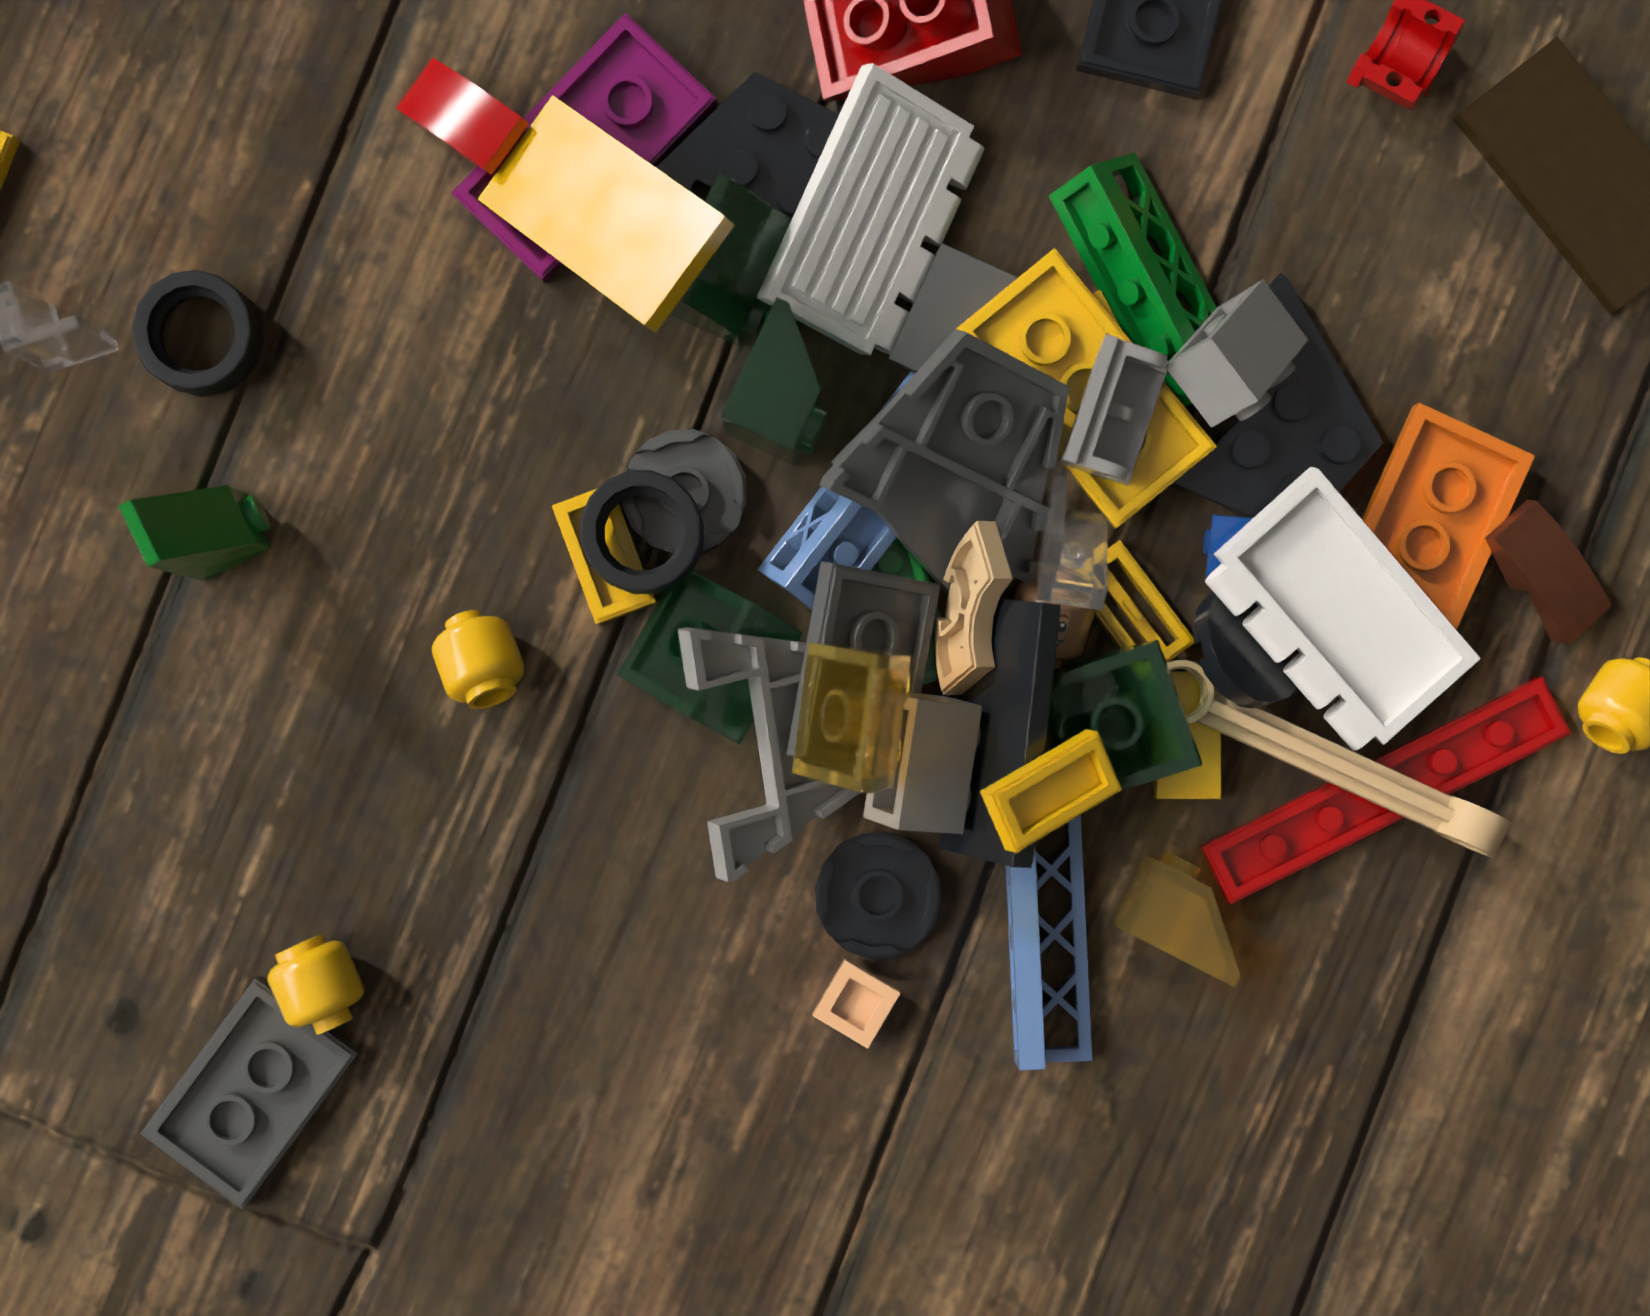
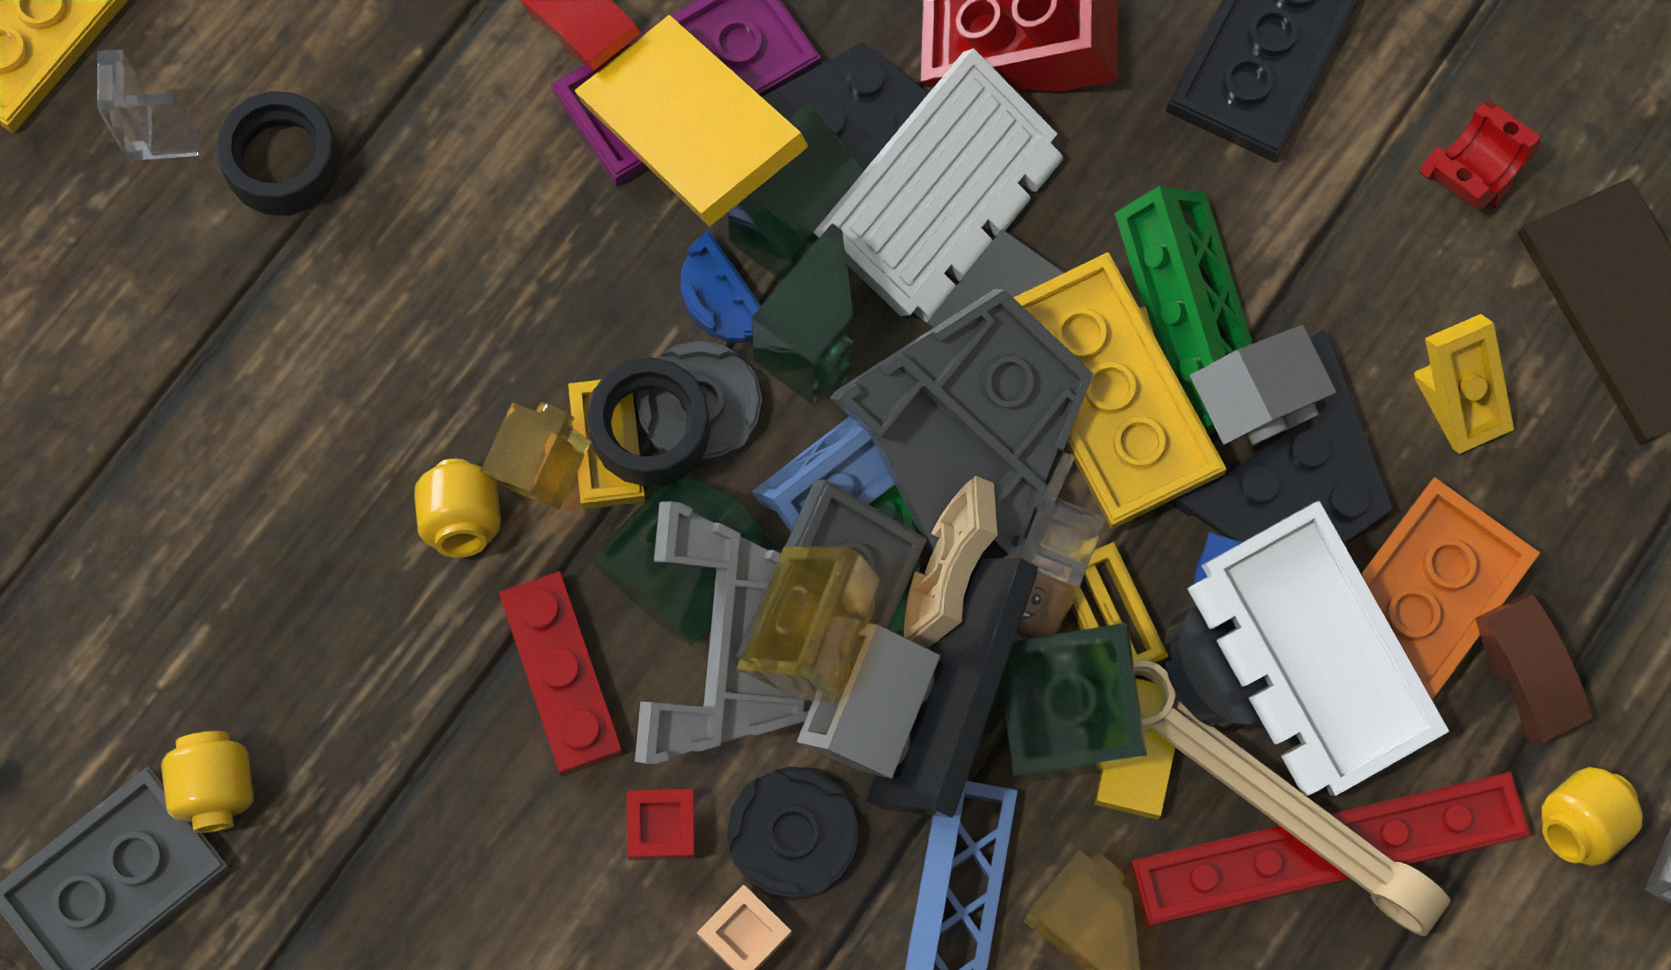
camera: 10 degrees right, 15 degrees down
green slope [118,485,271,581] -> none
yellow tile [980,729,1122,853] -> none
light grey hinge [1060,334,1169,486] -> none
none -> clear yellow brick [480,402,591,510]
none -> red plate [499,571,623,777]
none -> red plate [627,789,695,861]
none -> blue tile [680,230,776,343]
none -> yellow slope [1414,314,1514,454]

